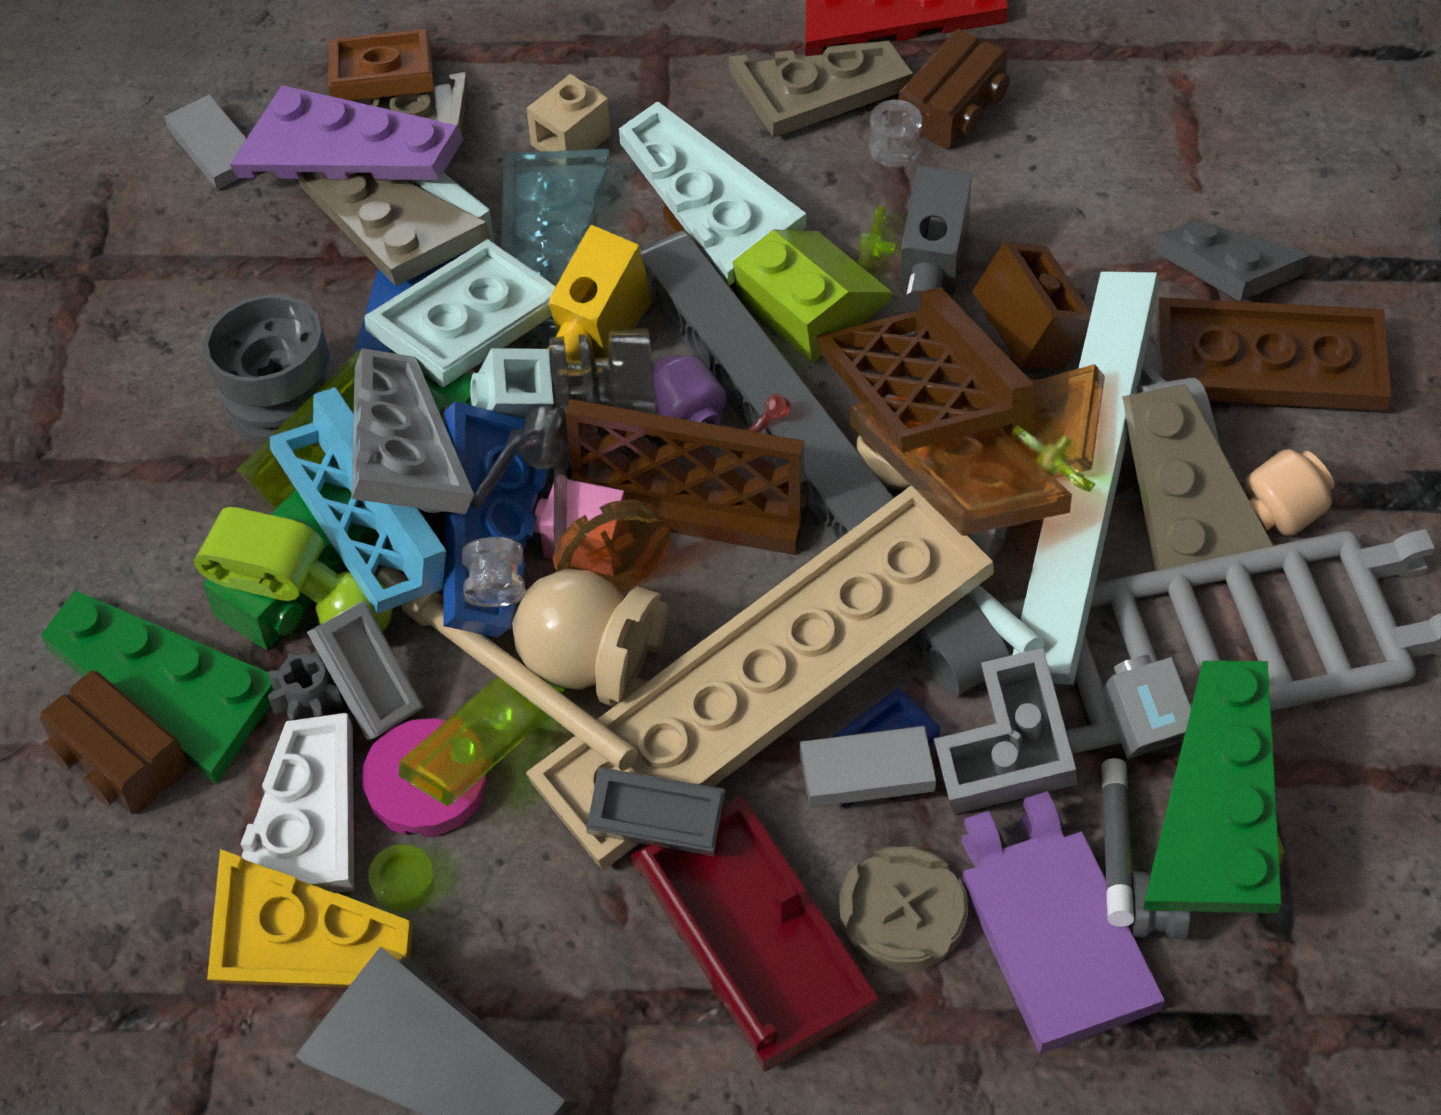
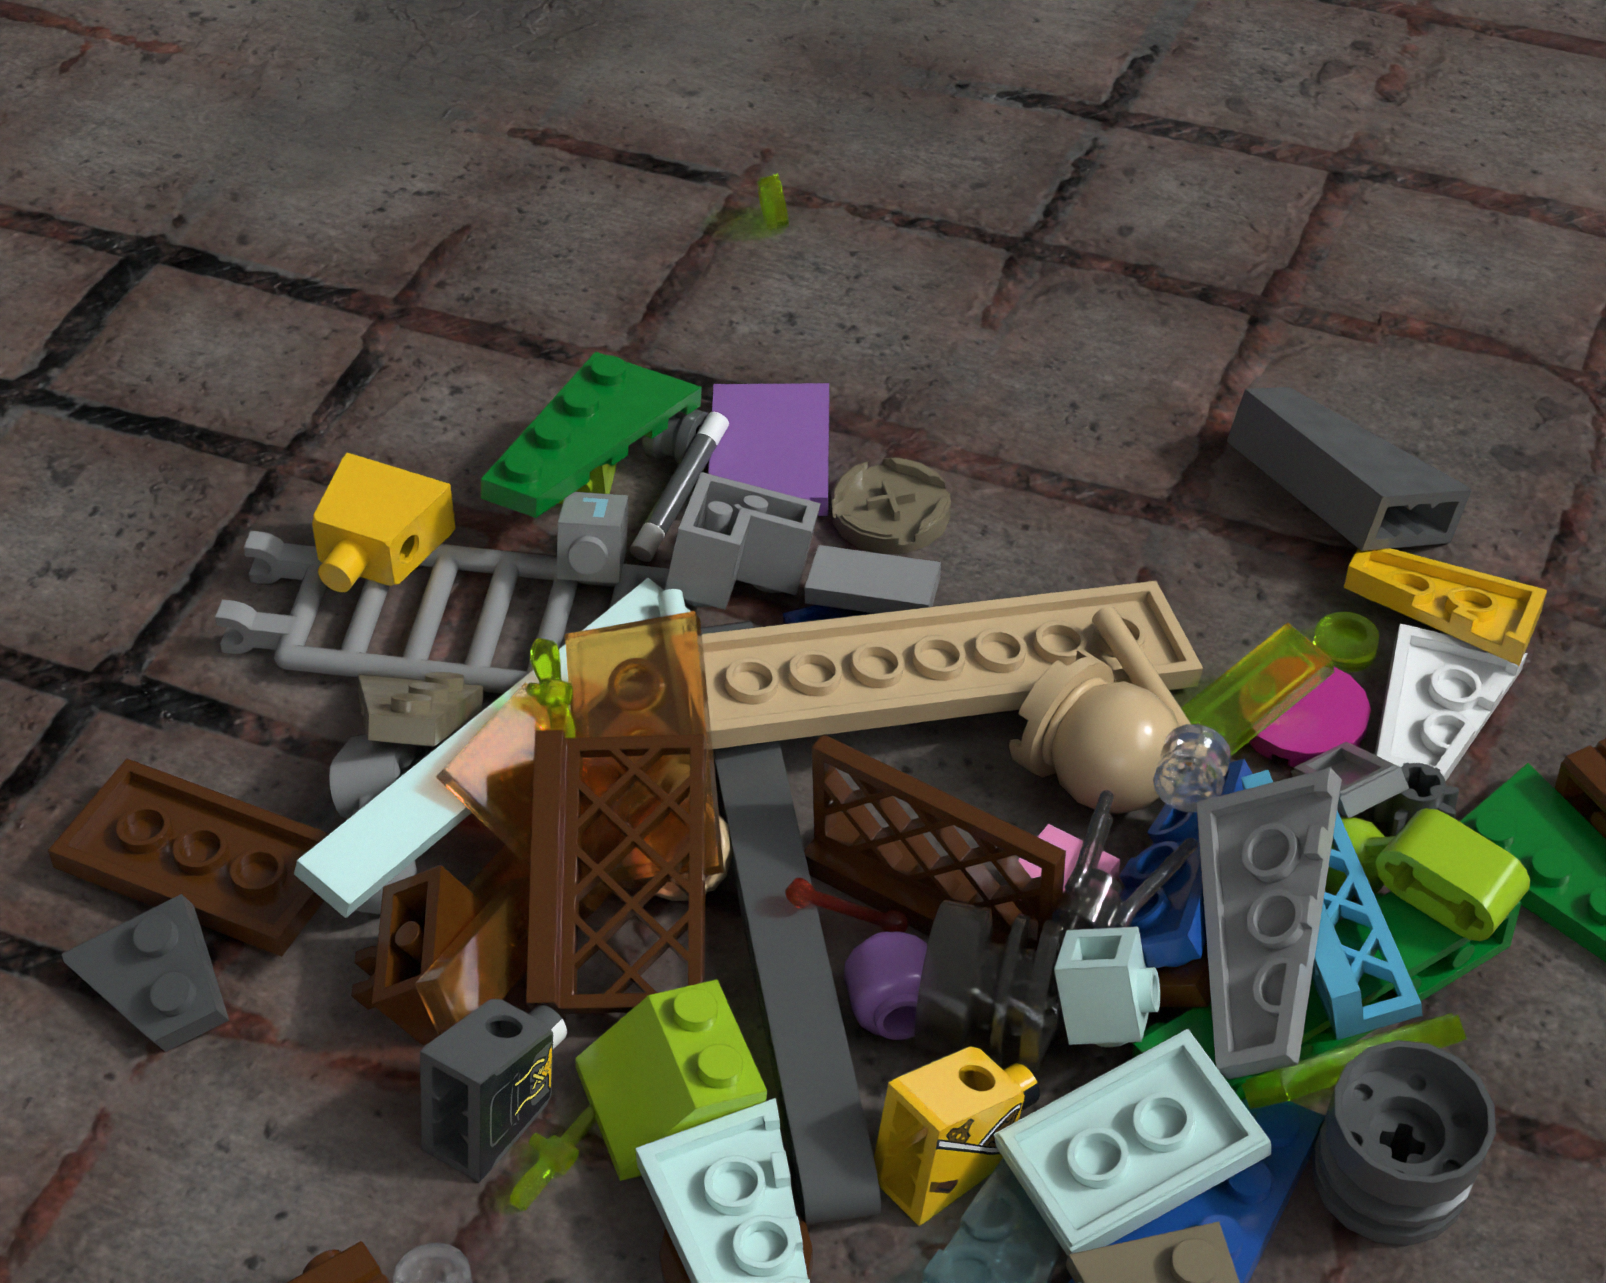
camera: 160 degrees left, 10 degrees down
clear orange tile [552,500,670,593] -> none
dark grey tile [586,767,725,856] -> none
dark red container [632,796,879,1072] -> none
light nougat head [1245,449,1335,536] -> none
none -> yellow torso [312,452,456,592]
none -> clear orange tile [415,876,530,1036]

